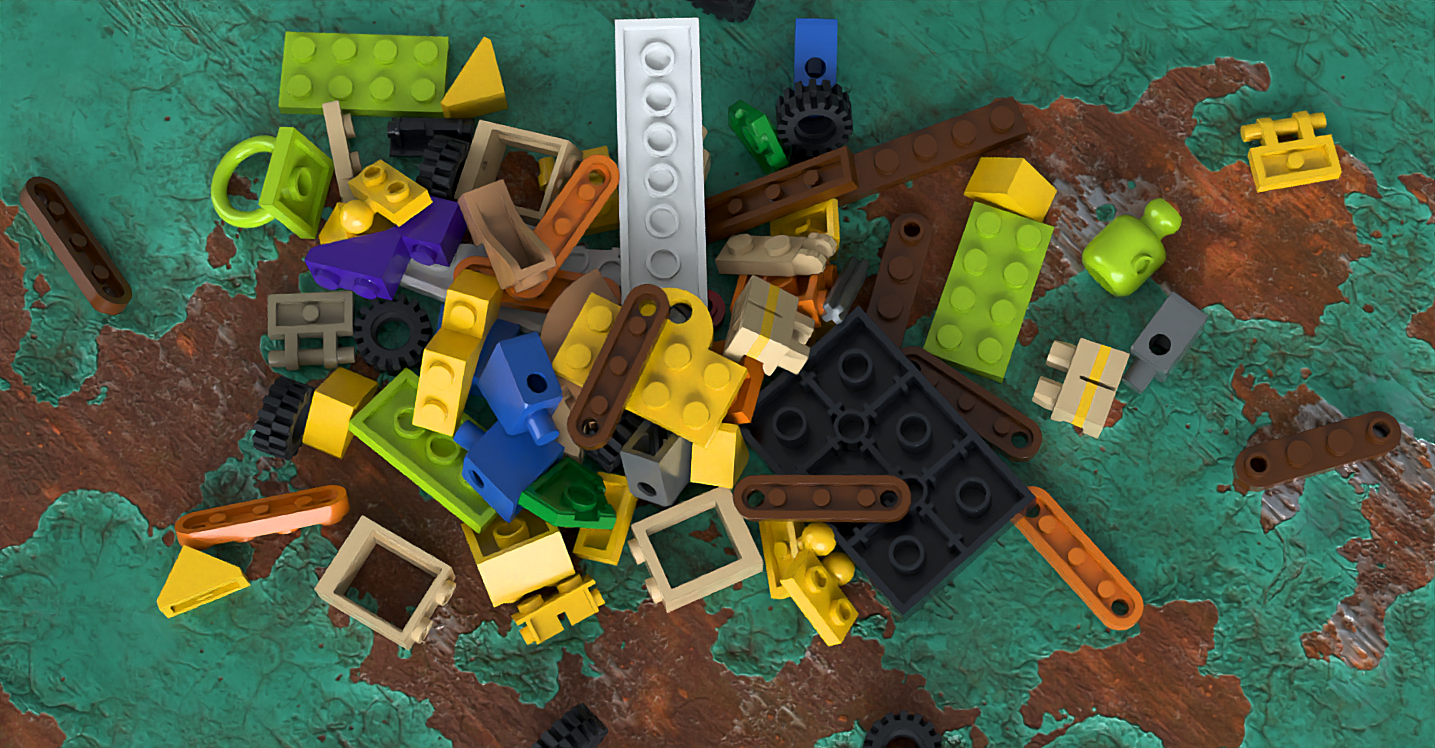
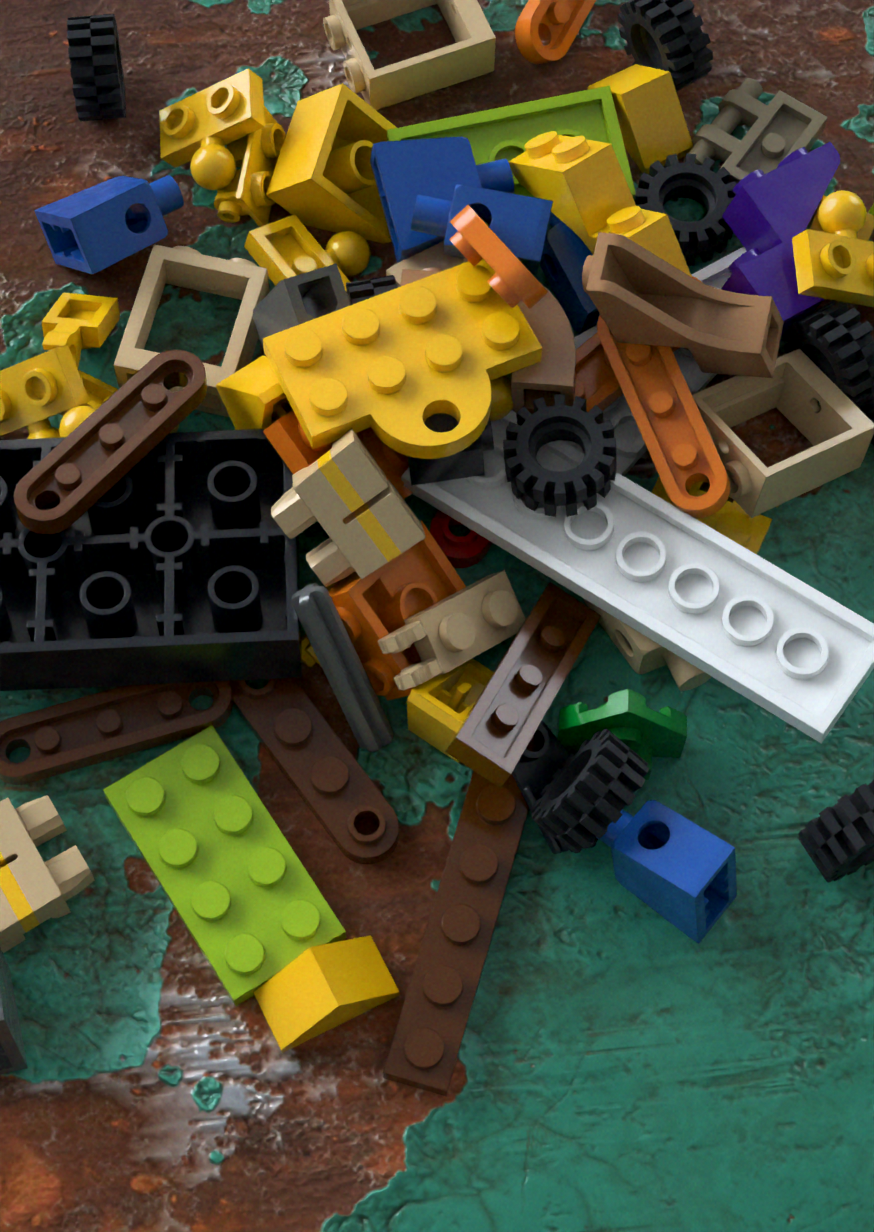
camera: 125 degrees right, 5 degrees down
green plate [518,456,617,530] -> none
reddish brown plate [567,284,670,450] -> none
lime piece [1081,198,1182,297] -> none
none -> blue torso [34,175,184,274]
none -> yellow plate [41,292,120,370]
none -> yellow plate [159,68,265,190]
none -> orange plate [449,205,548,309]
none -> black tyre [503,394,617,517]

